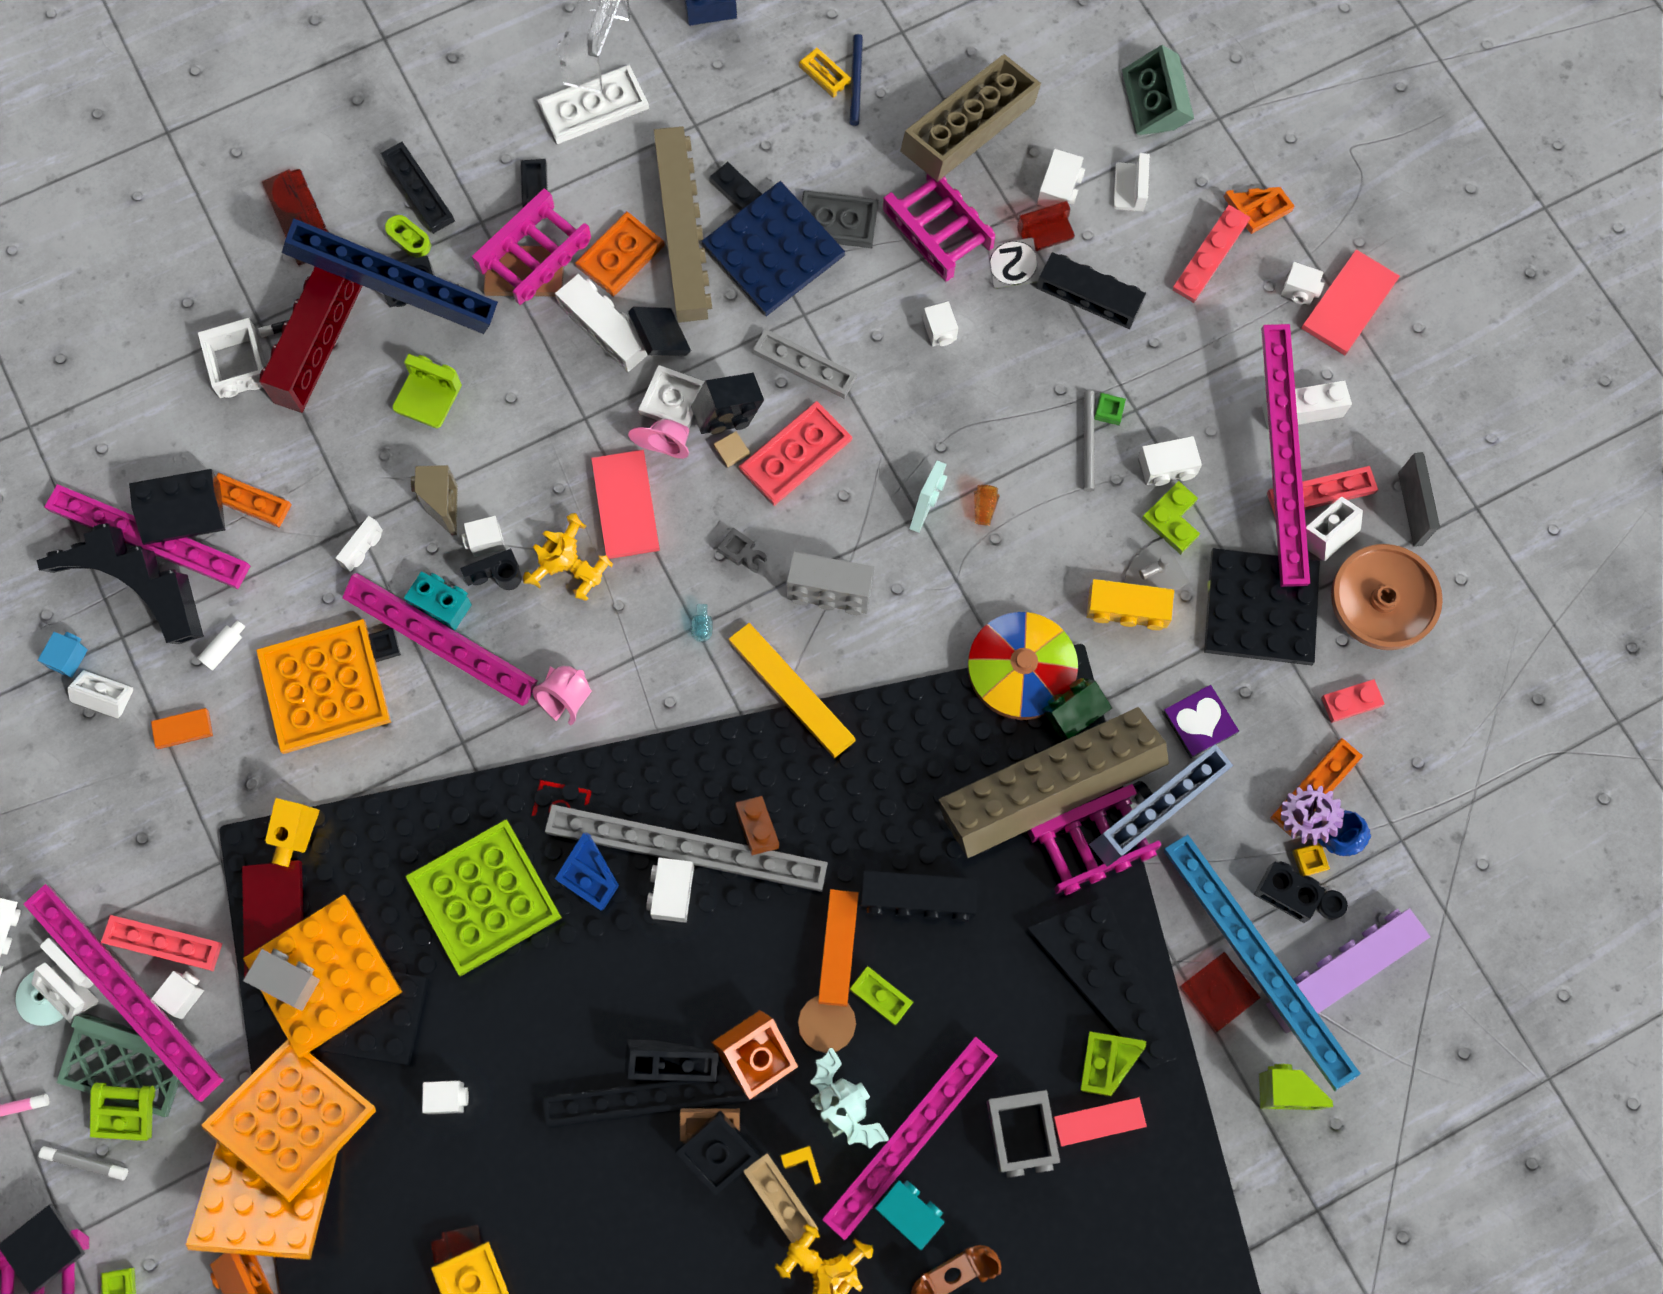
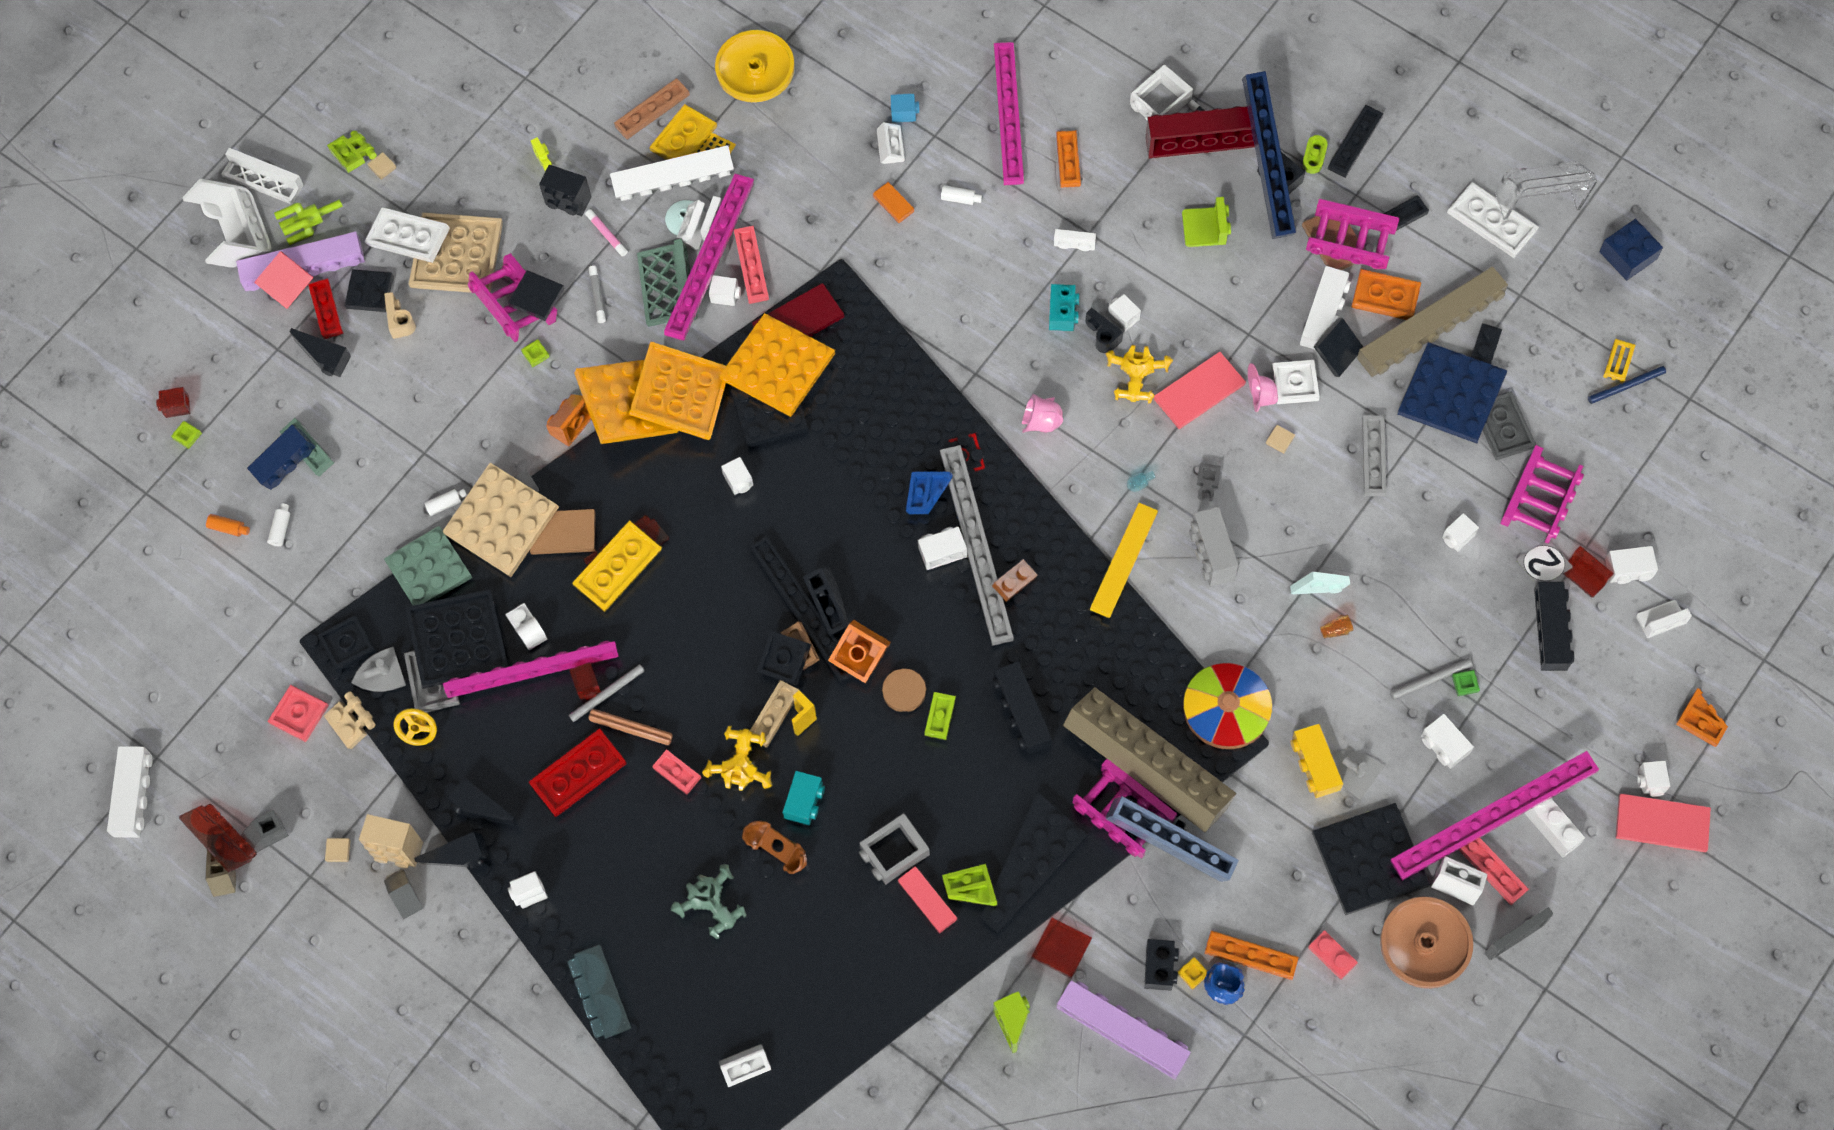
camera: 70 degrees right, 5 degrees down
black arch [36,523,204,644] -> none
lime plate [90,1082,155,1141] -> none
black slope [129,469,226,545] -> none
light grey brick [243,949,320,1011] -> none
light orange plate [256,619,391,754] -> none
clear red windscreen [262,169,328,266] -> none
yellow torso [265,798,320,867] -> none
dark pink plate [342,573,538,706] -> none
black tile [368,628,401,662] -> none
lime plate [406,819,562,977] -> none
dark tan slope [411,465,458,535] -> none
black brick [691,372,764,434] -> none
coral tile [739,401,852,506] -> none
light aqua helmet [810,1048,889,1148] -> none
orange tile [818,889,859,1007] -> none
dark pink plate [822,1037,998,1240] -> none
dark tan brick [900,54,1041,182] -> none
dark green brick [1042,678,1112,739] -> none
sand green slope [1122,45,1194,135] -> none
lime plate [1141,481,1200,555] -> none
tile [1163,685,1239,758] -> none
dark azure plate [1164,834,1361,1092] -> none
coral plate [1172,205,1251,303] -> none
lavender gear [1281,785,1344,845] -> none
black tile [1317,890,1348,920] -> none

